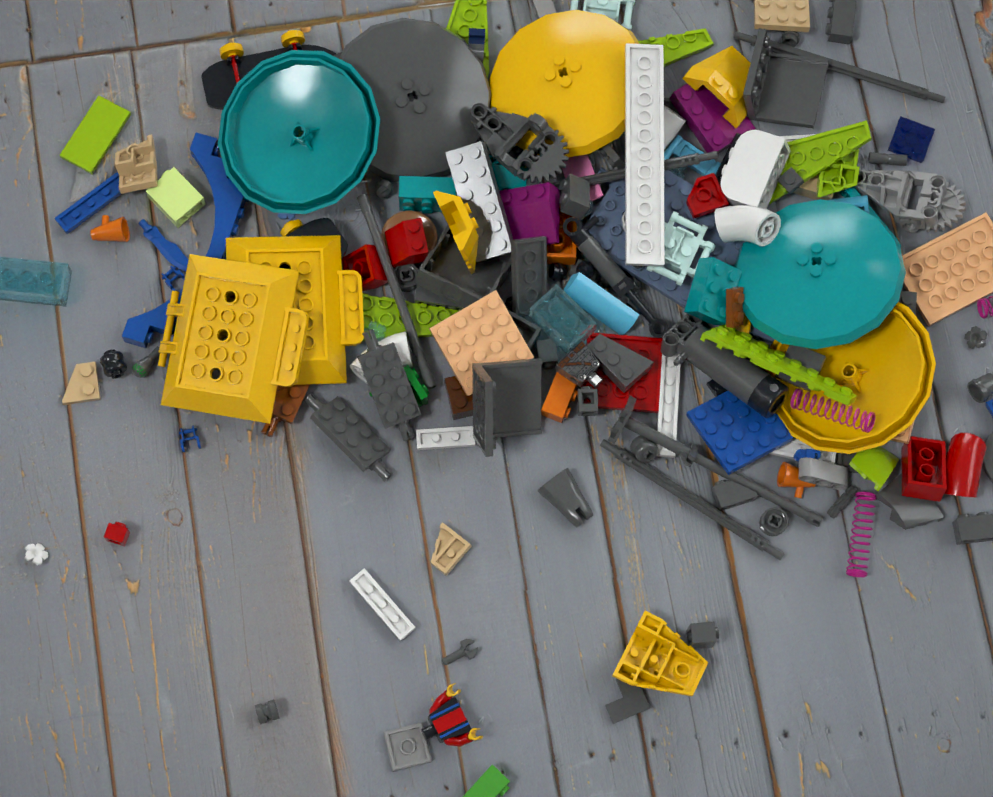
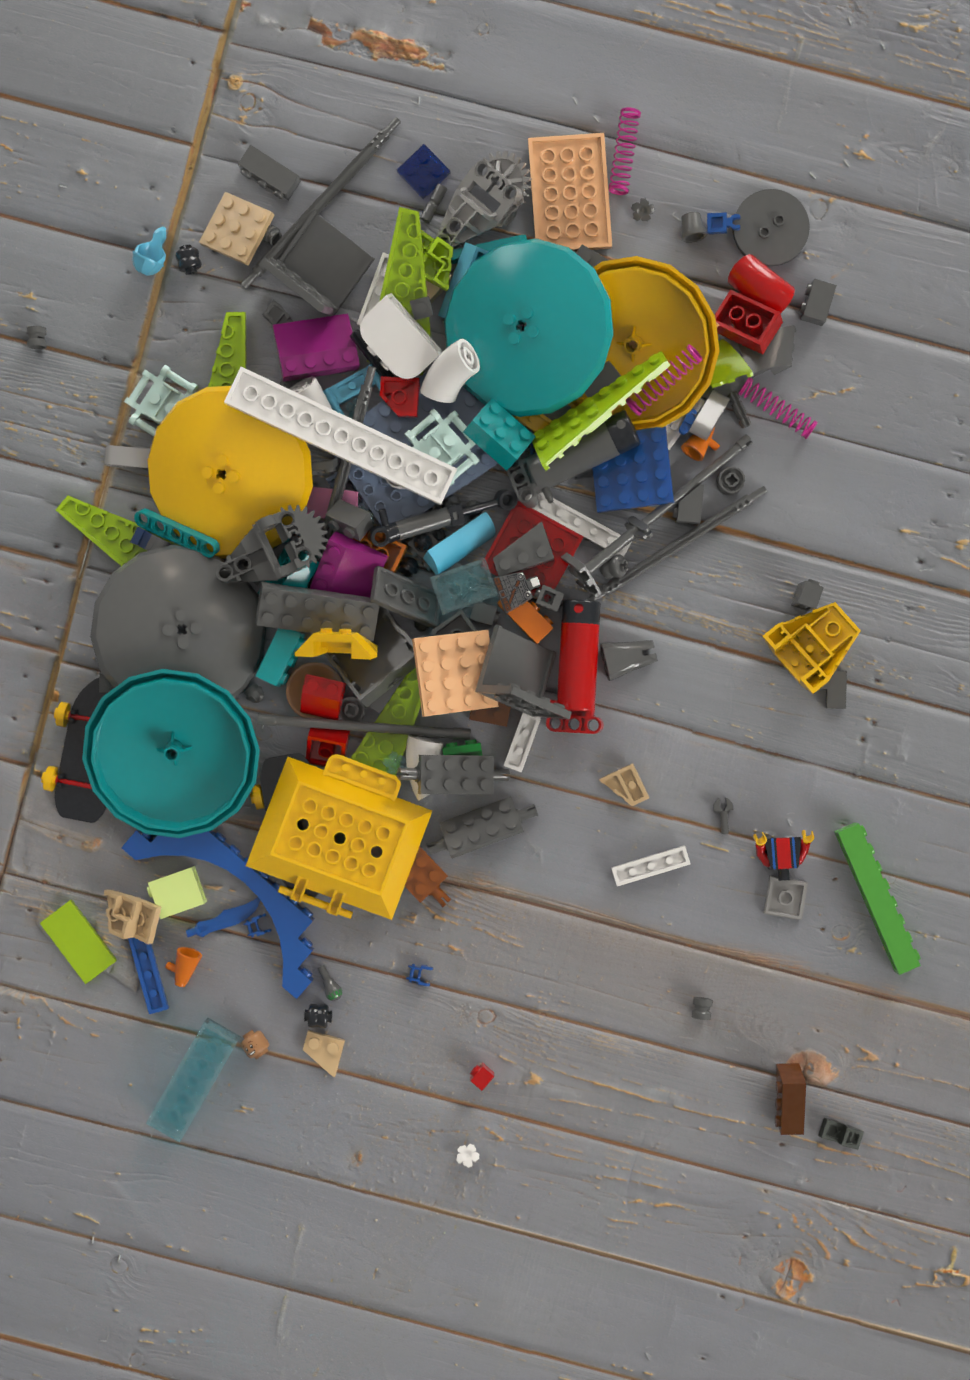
camera: 65 degrees left, 15 degrees up
yellow container [158,254,309,424] -> none
yellow wedge [682,46,751,128] -> none
dark orange plate [726,286,744,328] -> none
none -> teal beam [134,508,220,558]
none -> medium nougat head [241,1030,269,1059]
none -> red piece [546,600,604,734]

